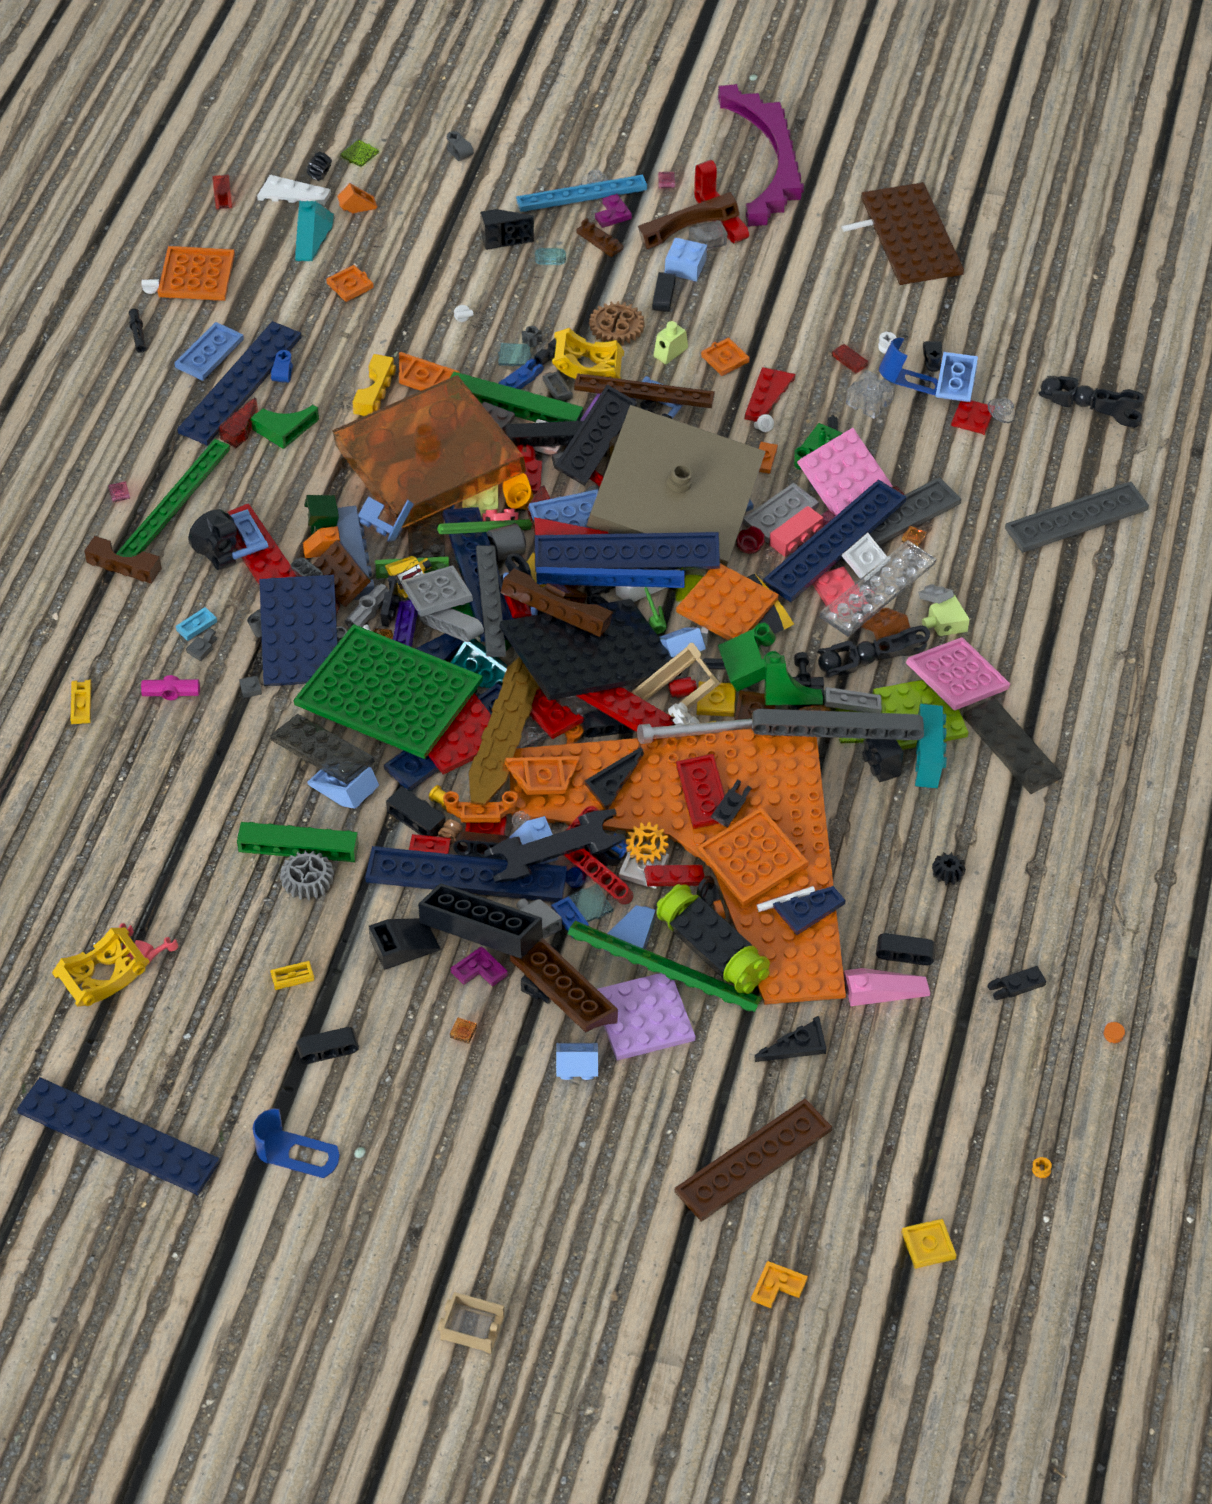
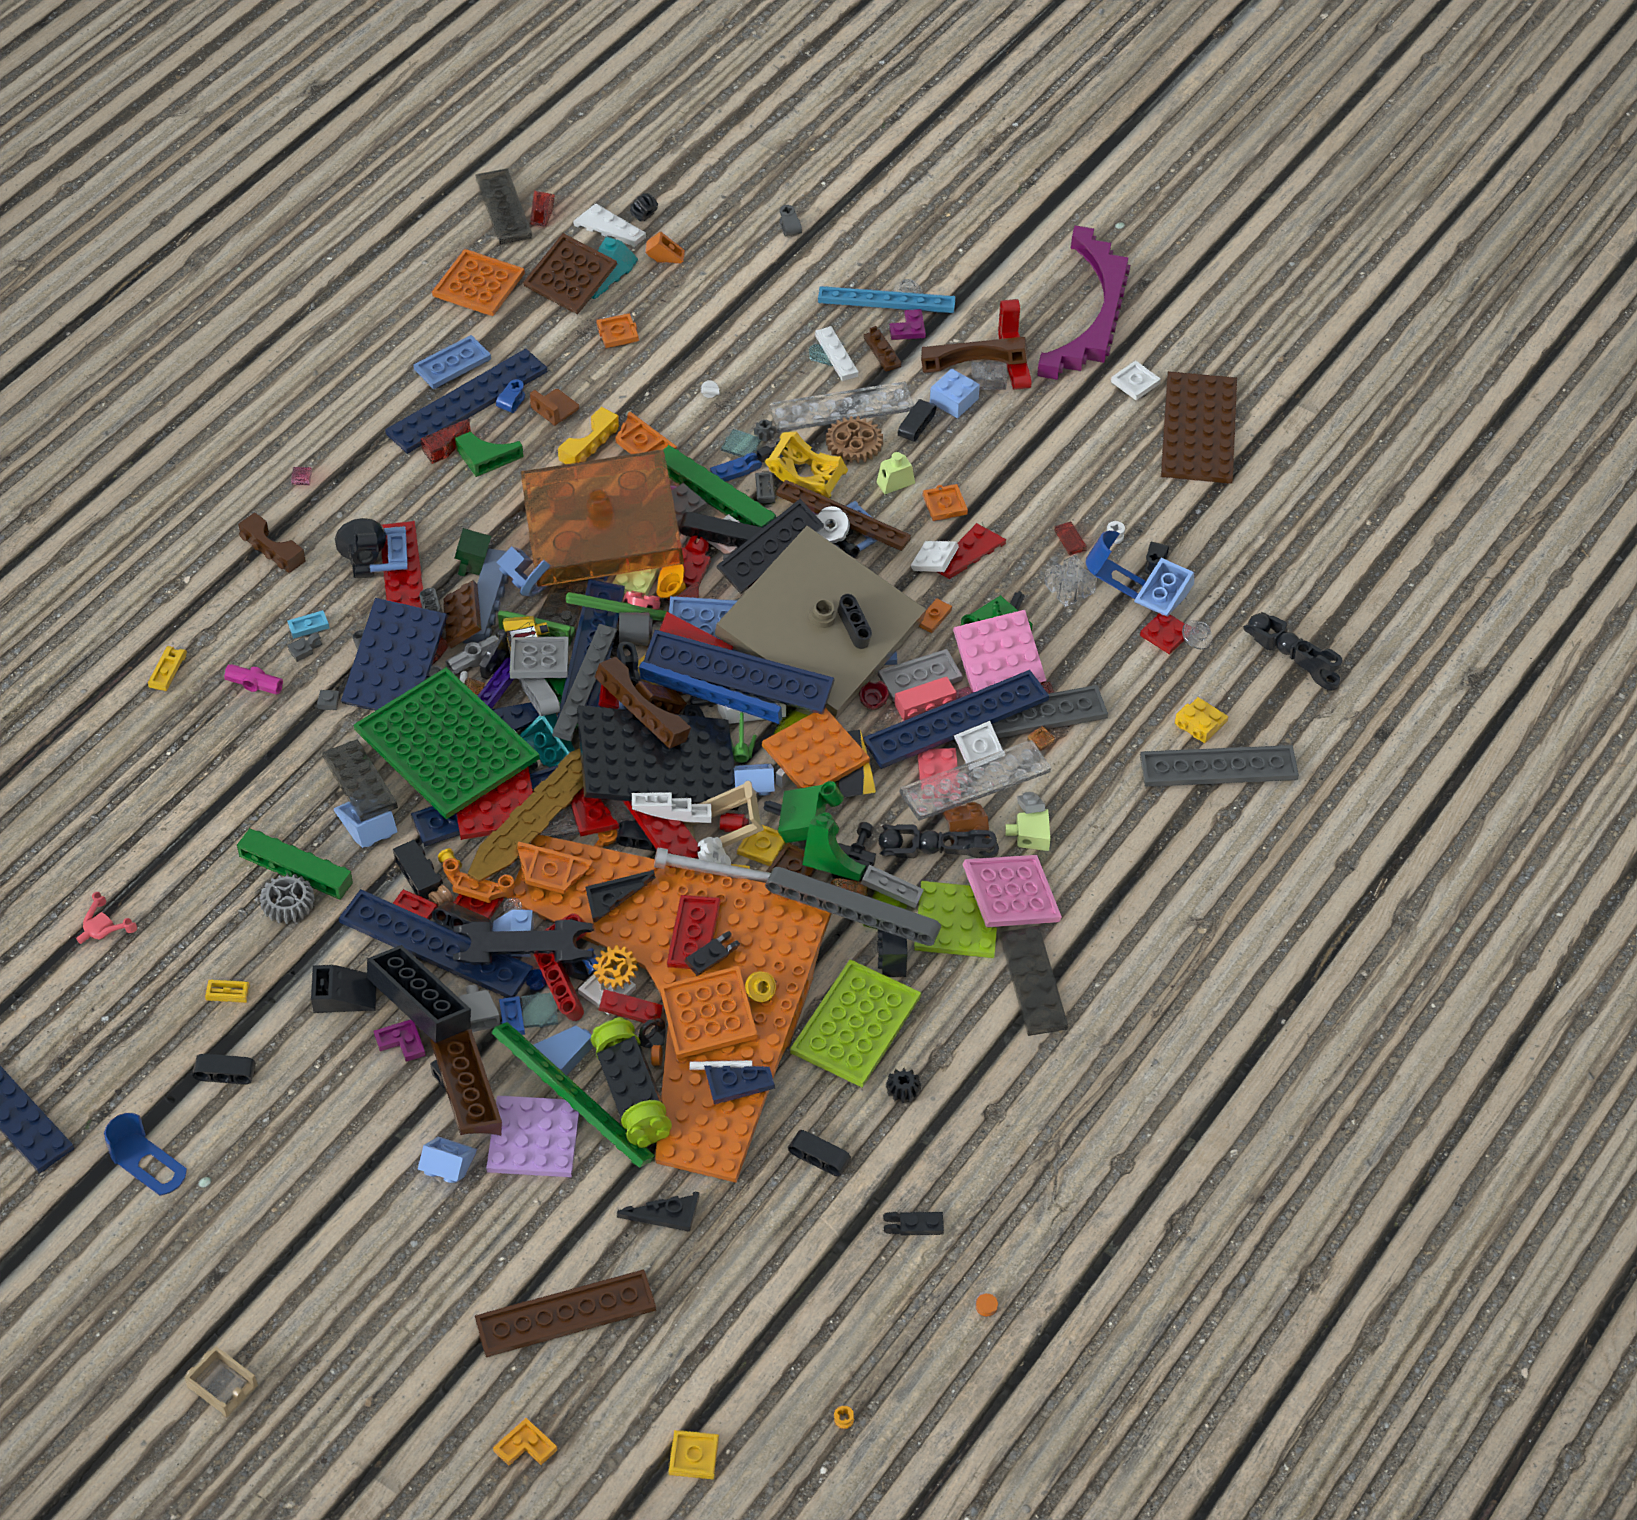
camera: 20 degrees right, 0 degrees up
yellow fence [52,928,150,1007] -> none
green plate [116,439,230,557] -> none
black pin [128,308,147,353] -> none
white plate [142,279,159,294] -> none
orange slope [303,526,340,558] -> none
clear neon green piece [340,139,379,167] -> none
clear orange plate [450,1017,477,1044] -> none
black slope [480,209,534,250] -> none
clear pink plate [658,172,675,188] -> none
white plate [754,414,774,432] -> none
white bar [841,219,873,232] -> none
bright pink wedge [843,968,930,1006] -> none
teal wedge [915,704,947,789] -> none
none -> clear smoke plate [475,168,532,245]
none -> reddish brown plate [523,233,618,315]
none -> dark orange bracket [530,389,579,426]
none -> white slope [632,793,711,823]
none -> yellow plate [745,971,776,1002]
none -> clear plate [769,381,914,433]
none -> lime plate [790,959,921,1088]
none -> white plate [815,326,858,381]
none -> white plate [816,507,850,543]
none -> black beam [837,594,872,649]
none -> white plate [911,541,959,572]
none -> white plate [1111,361,1161,400]
none -> yellow plate [1174,697,1229,743]

